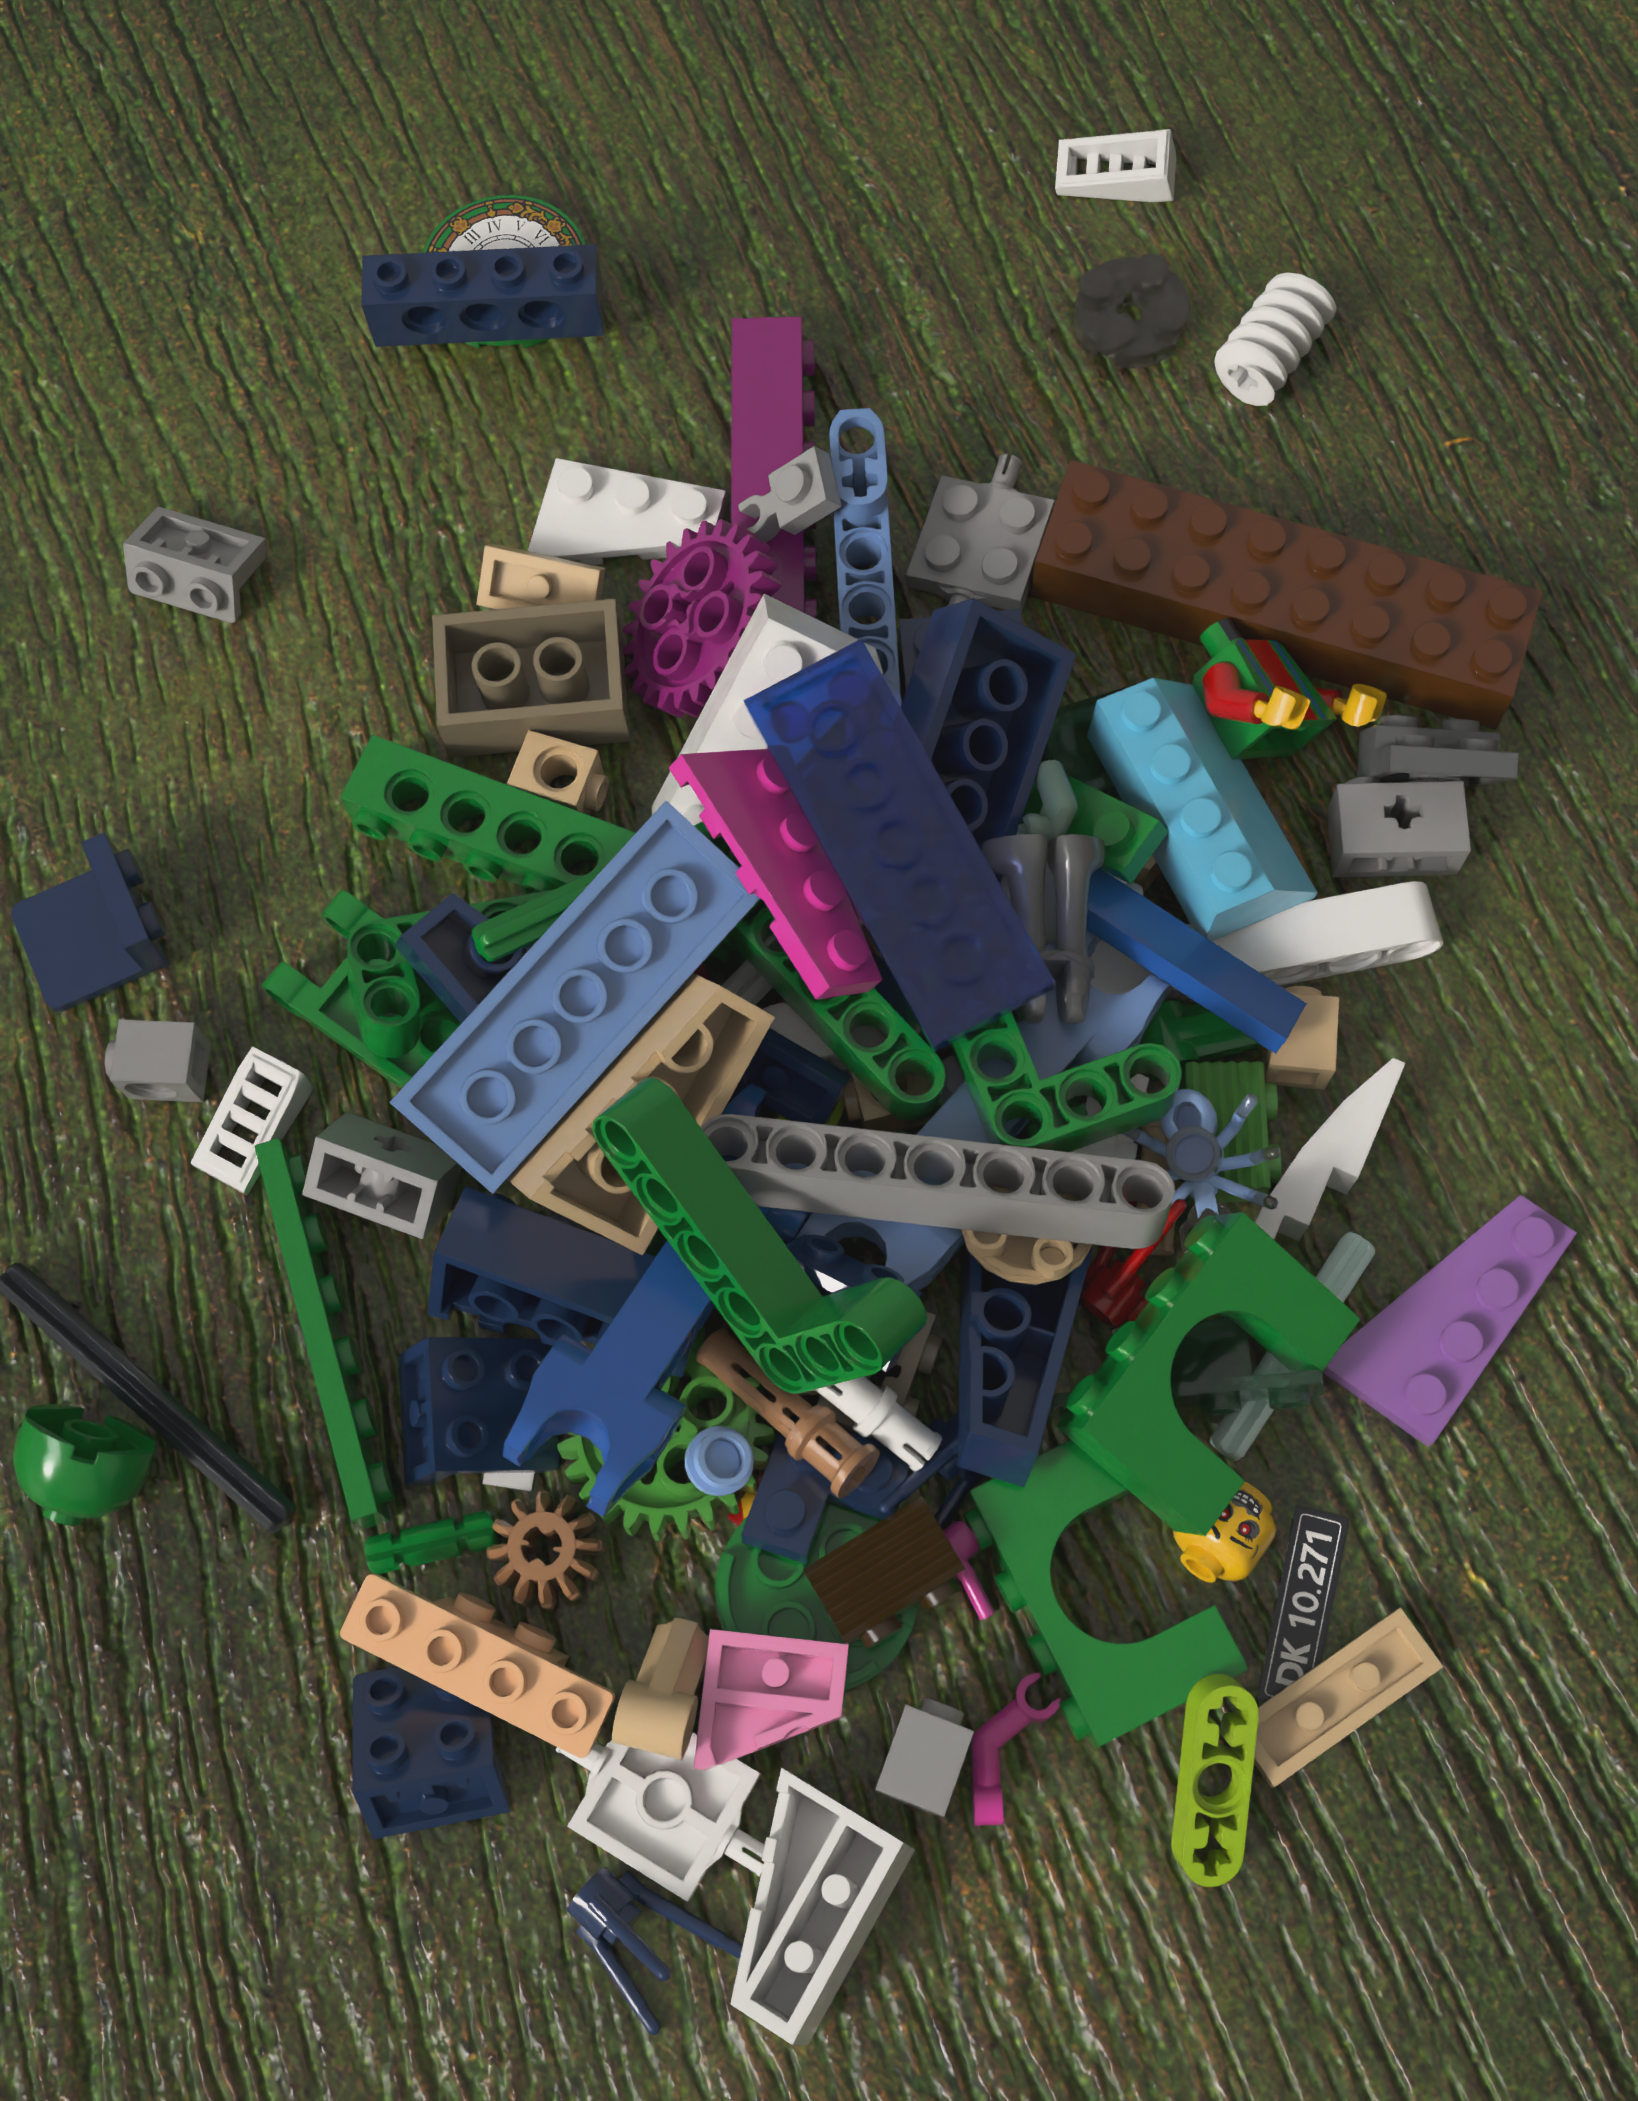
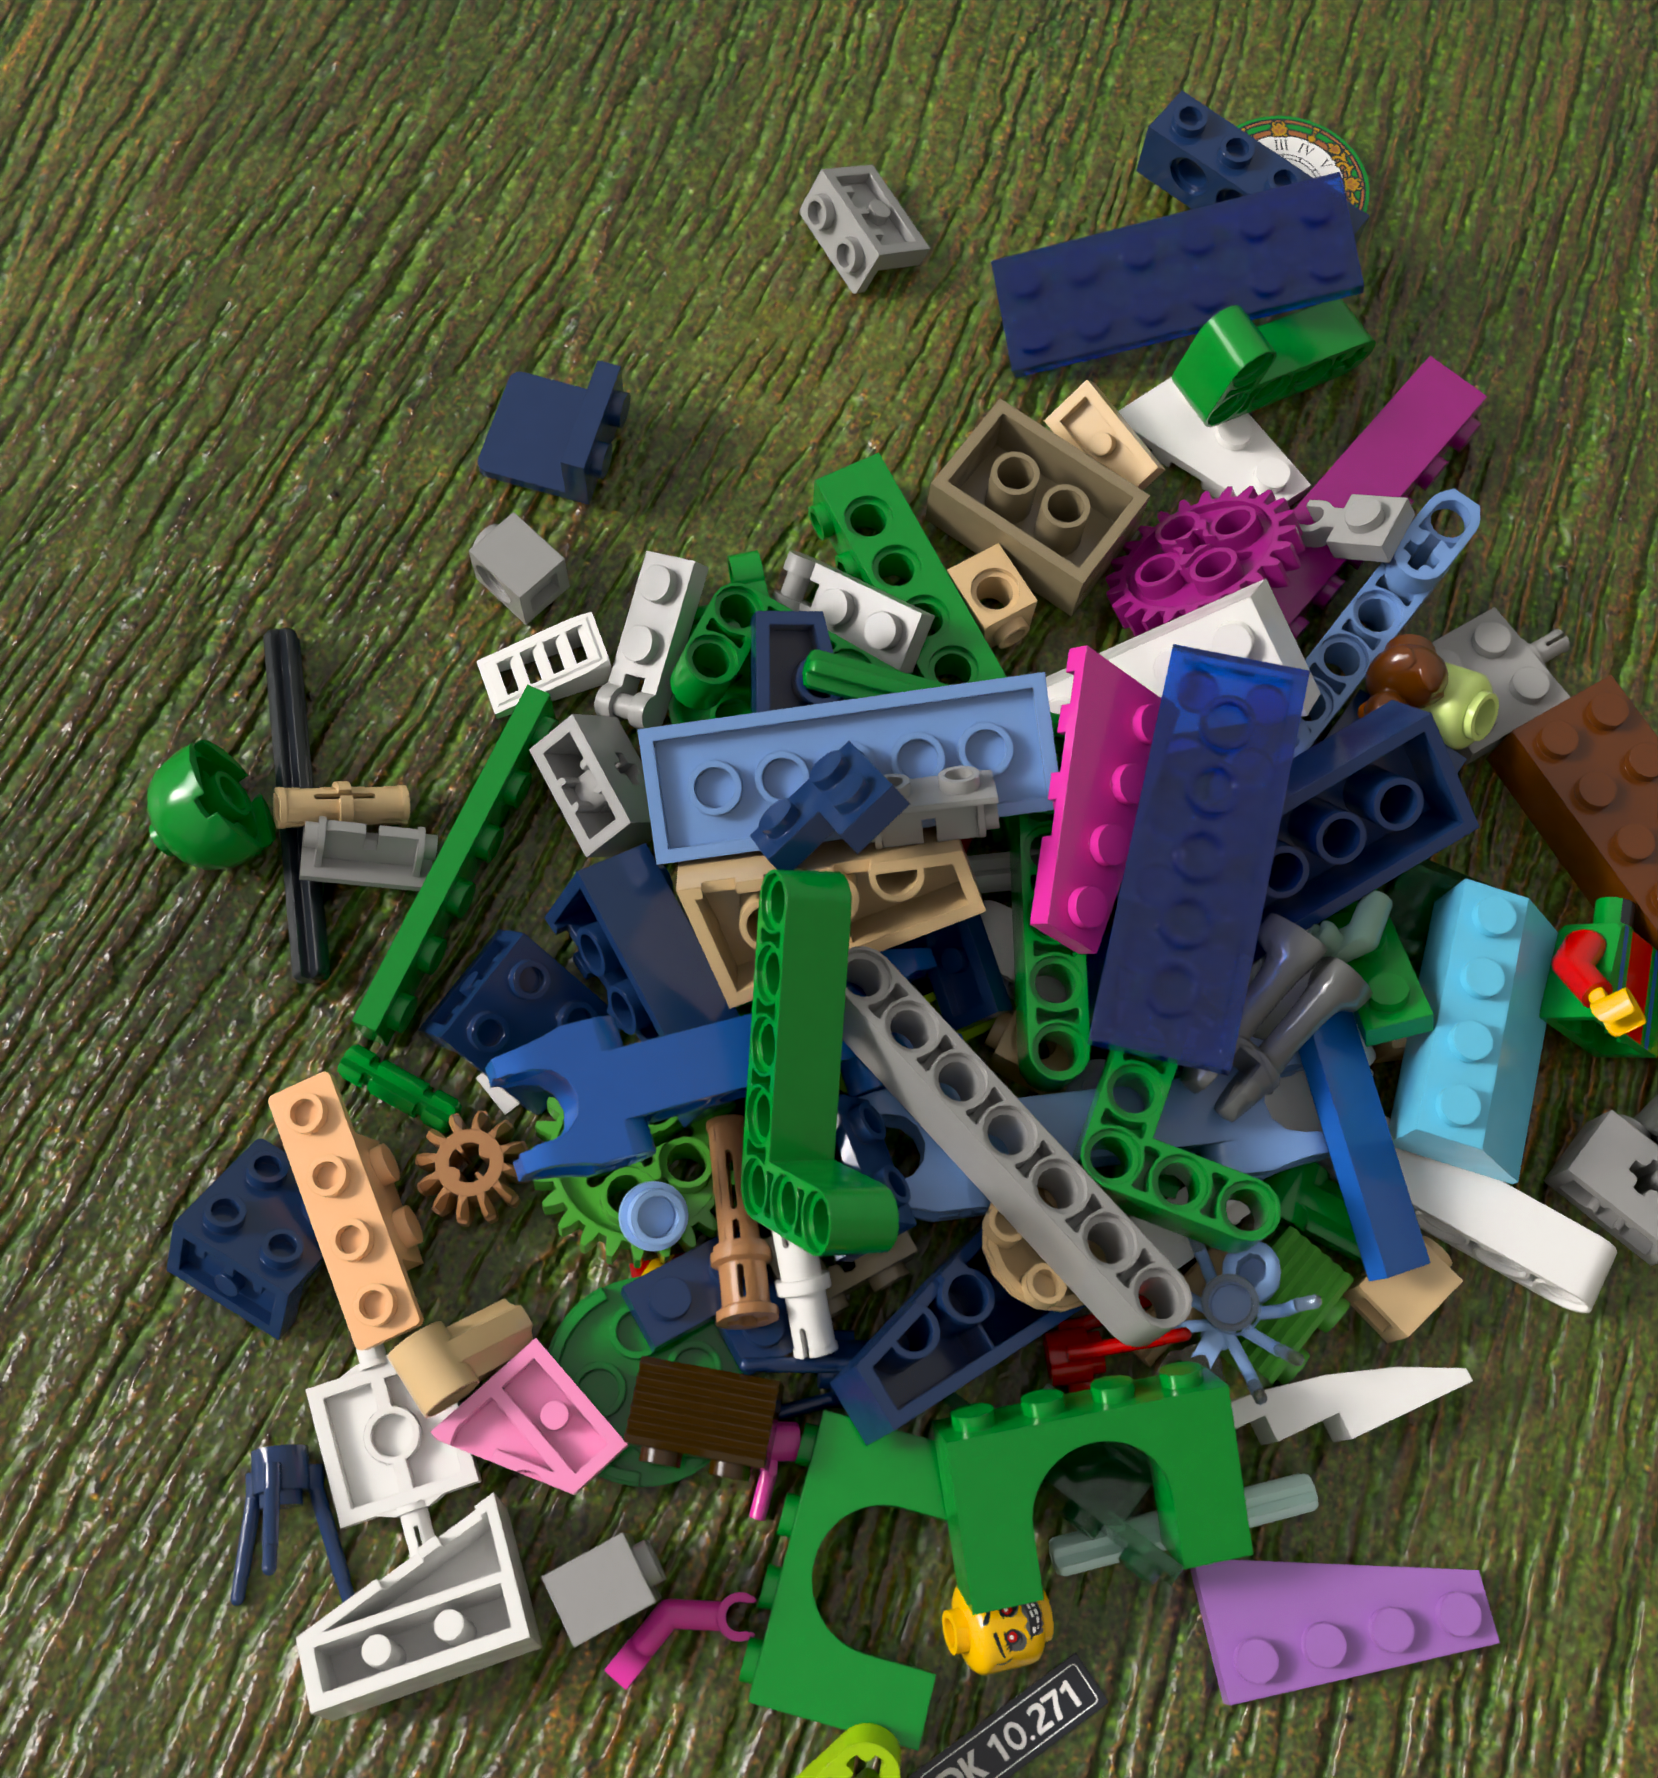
camera: 30 degrees right, 0 degrees up
none -> tan pin [273,781,410,829]
none -> light grey hinge [299,816,438,891]
none -> plate [594,551,709,729]
none -> dark blue plate [750,741,910,870]
none -> light grey plate [772,550,935,674]
none -> light grey hinge [870,766,999,849]
none -> clear blue plate [991,172,1364,378]
none -> green beam [1172,297,1376,427]
none -> reddish brown animal [1358,634,1448,718]
none -> yellowish green head [1421,662,1499,750]

